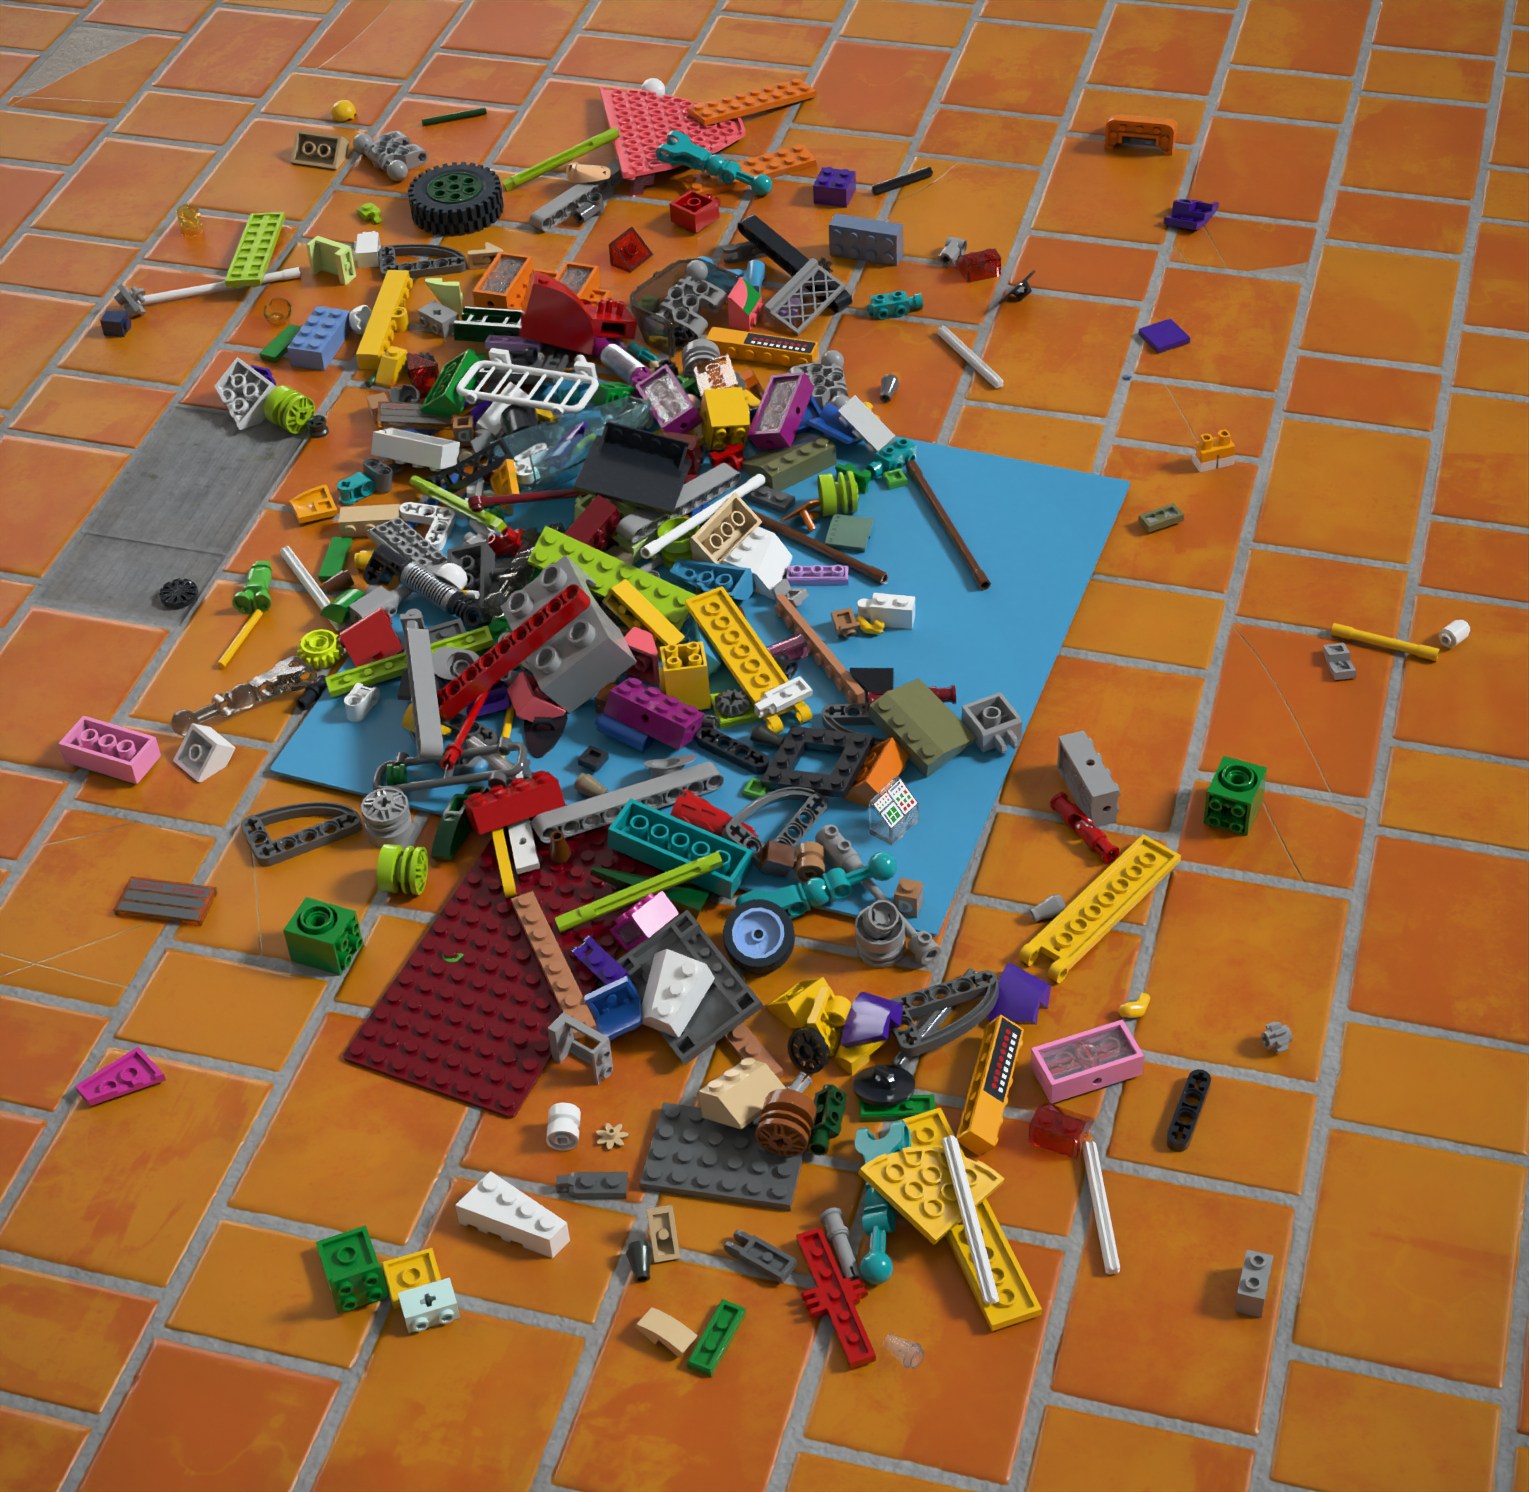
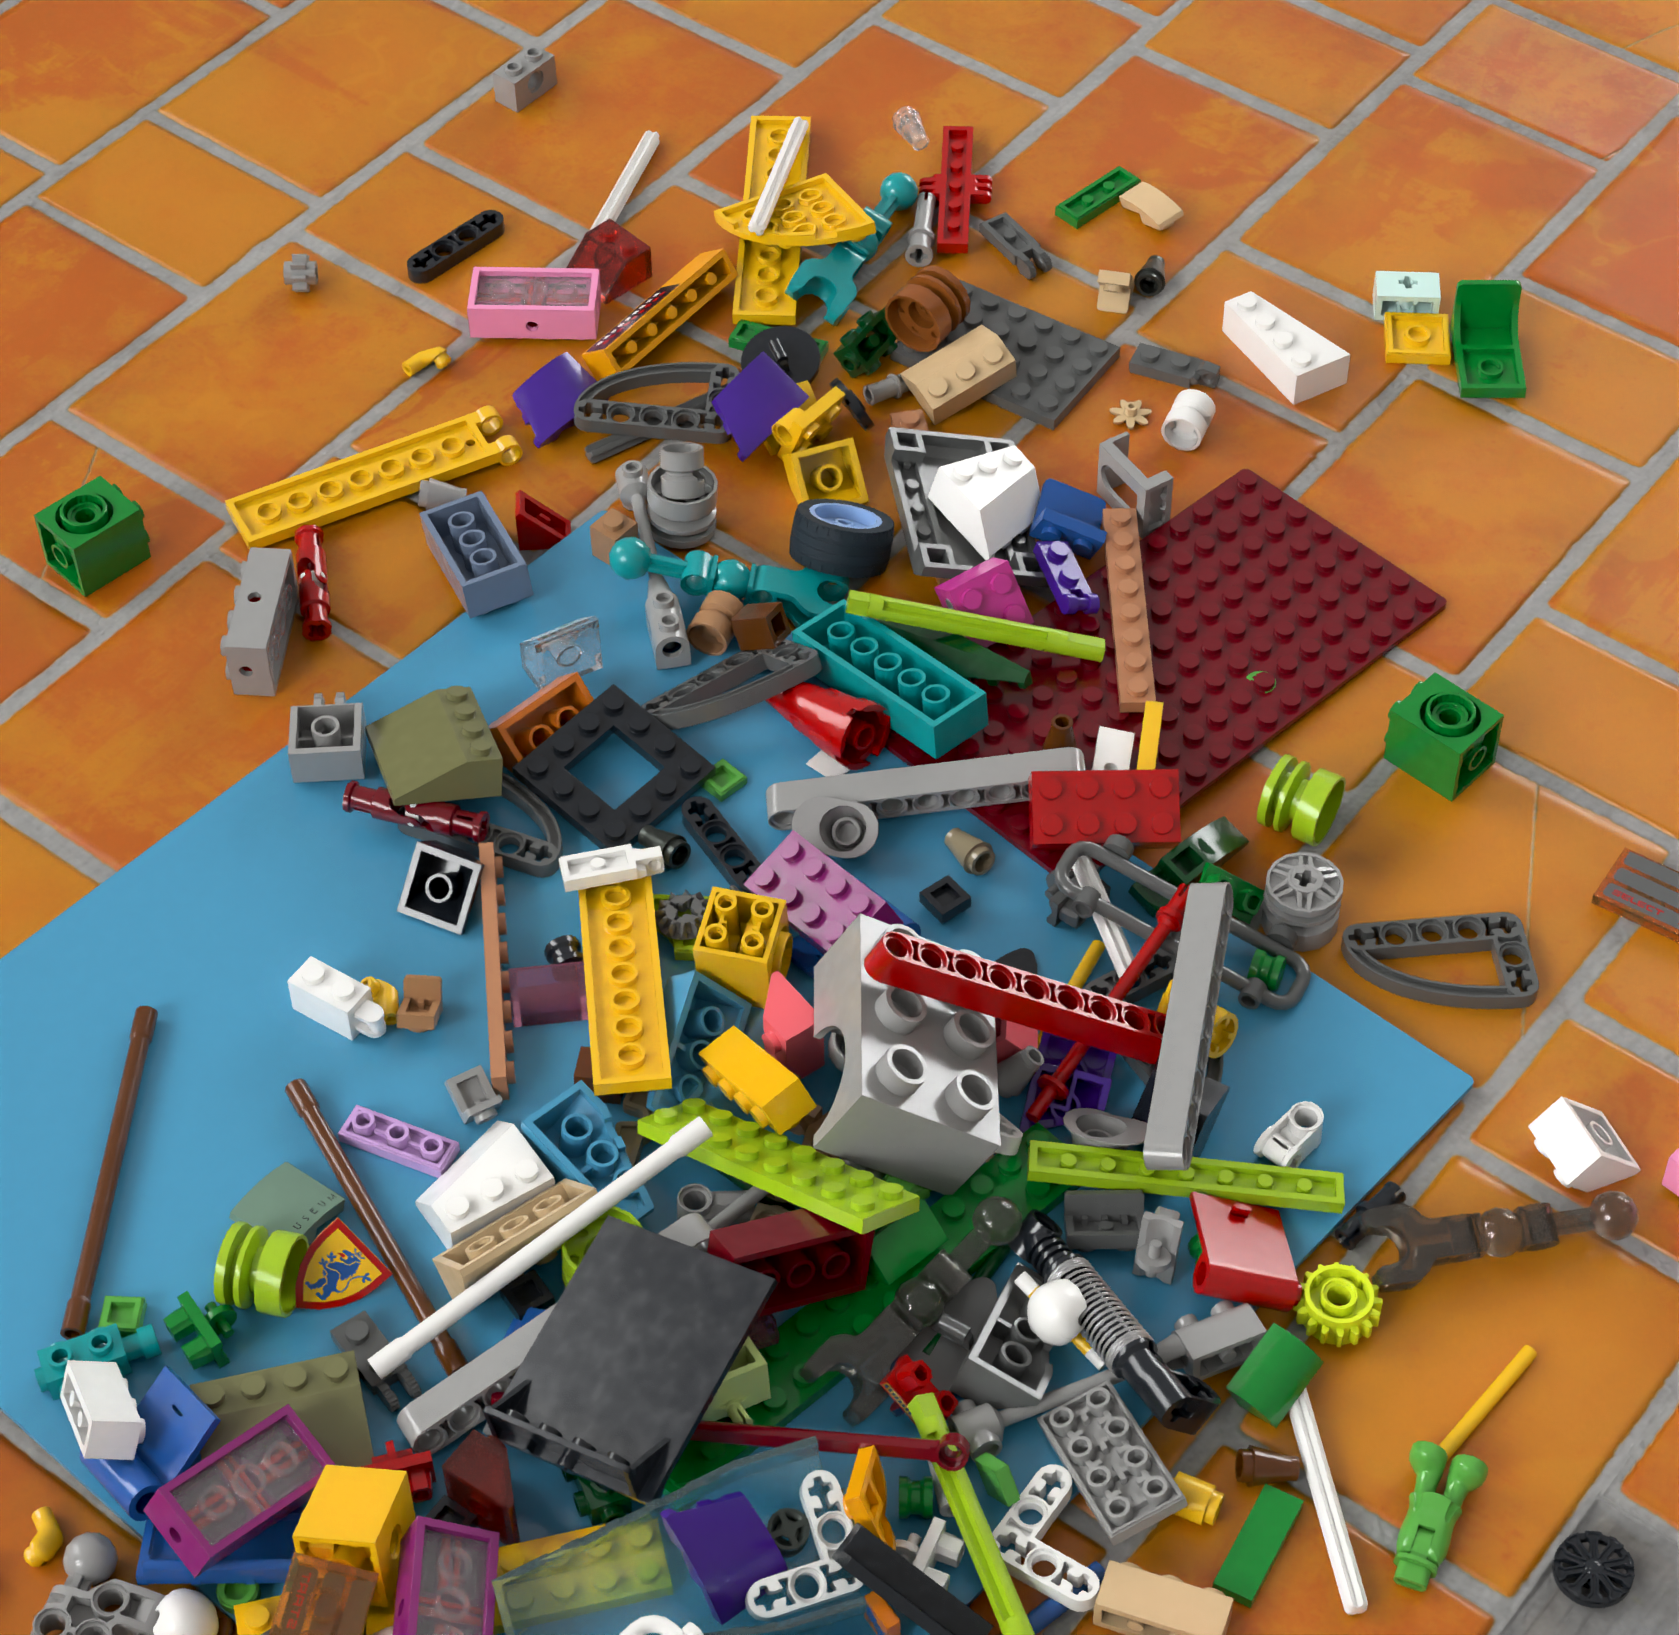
camera: 160 degrees left, 5 degrees up
none -> sand blue brick [419,490,534,618]
none -> red slope [515,490,571,551]
none -> bright green tile [974,1452,1020,1507]
none -> green hips [1198,862,1265,924]

